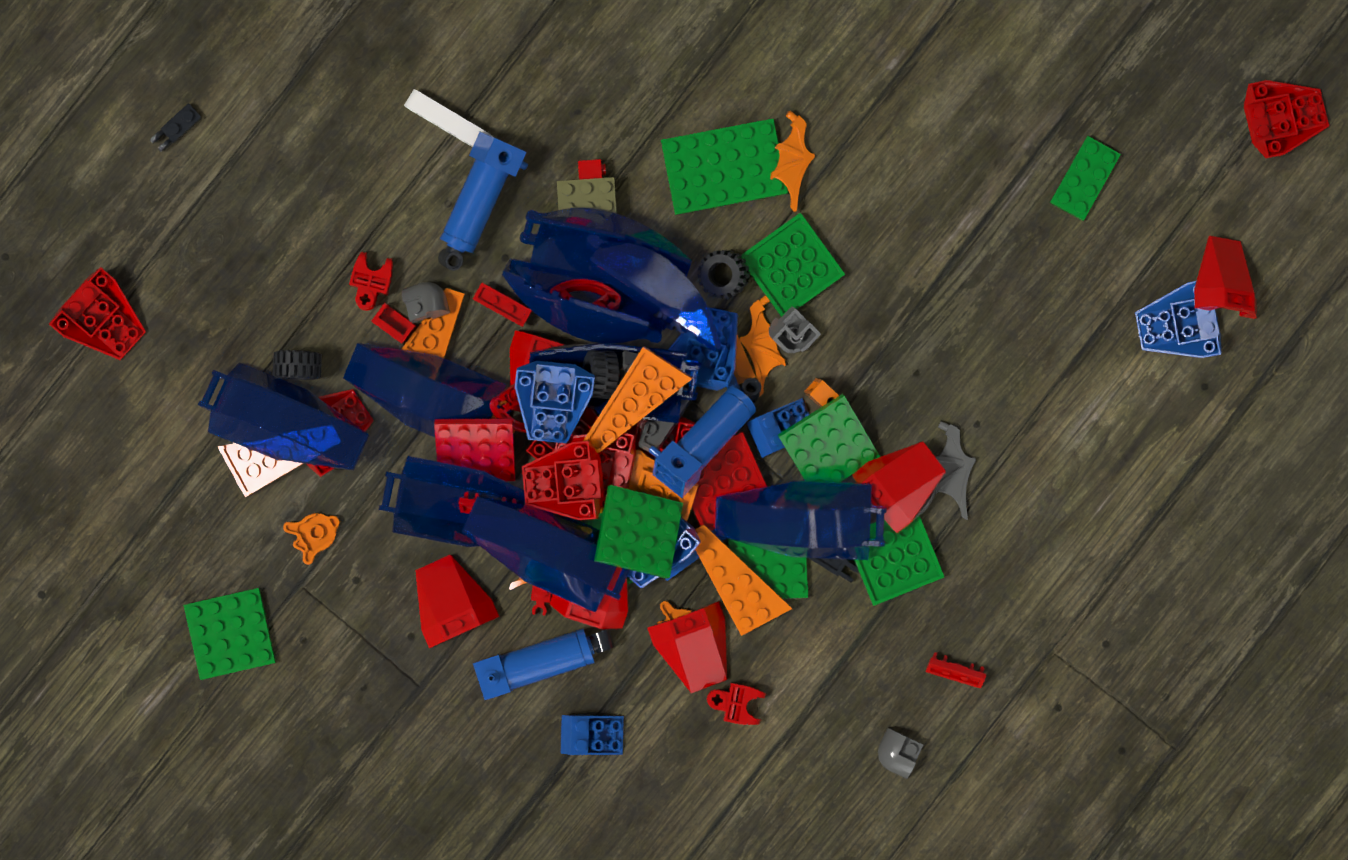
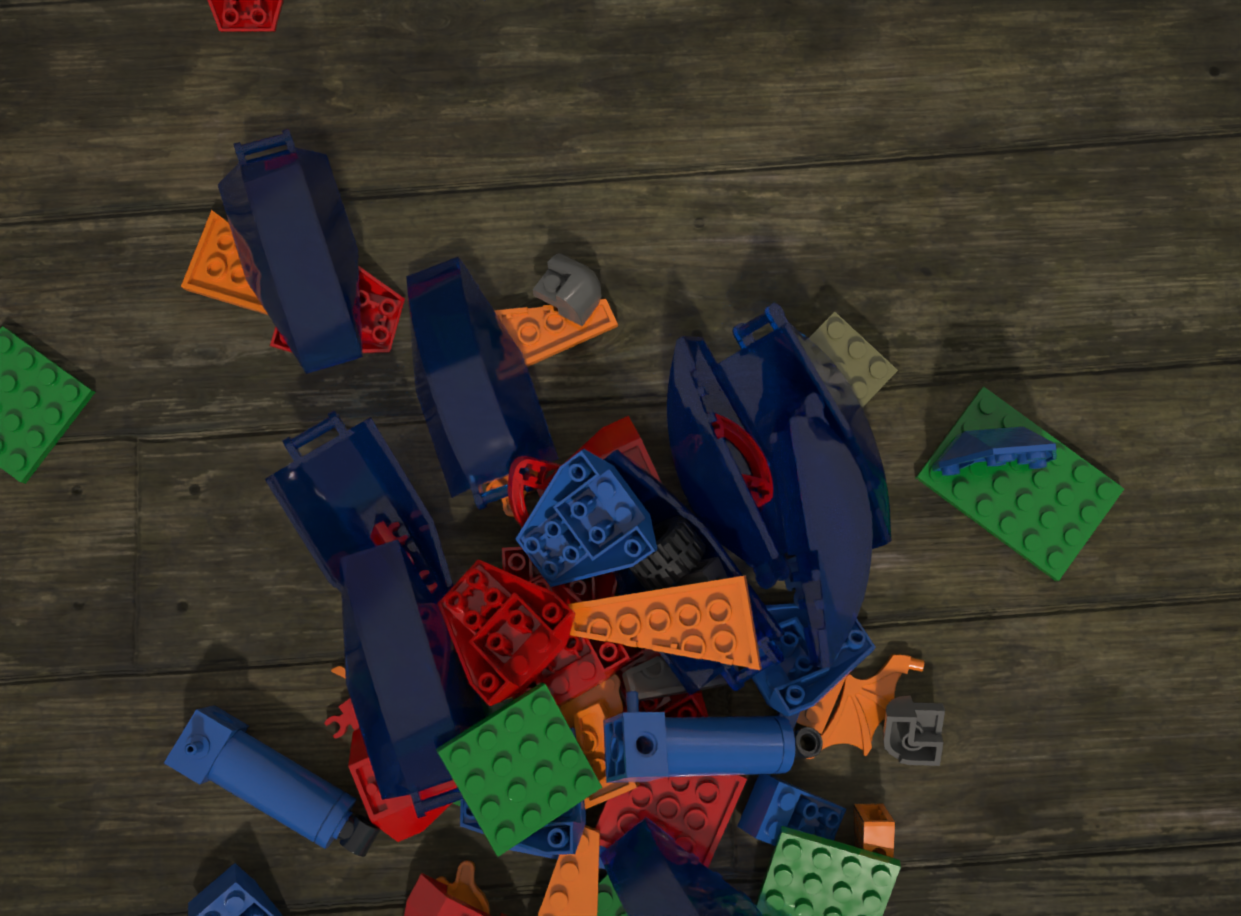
camera: 50 degrees right, 5 degrees down
black tyre [273,350,322,380] -> none
orange tile [283,513,340,565] -> none
red piece [349,251,393,311] -> none
red panel [371,303,417,345] -> none
white beam [404,89,493,147] -> none
red wedge [415,554,500,648] -> none
red plate [434,419,515,482] -> none
blue piece [438,131,528,271] -> none
red plate [473,283,532,327] -> none
red brick [578,159,606,180] -> none
black tyre [697,250,750,299] -> none
green plate [740,212,845,317] -> none
orange animal [770,110,815,212] -> none
none -> blue wedge [932,427,1057,476]

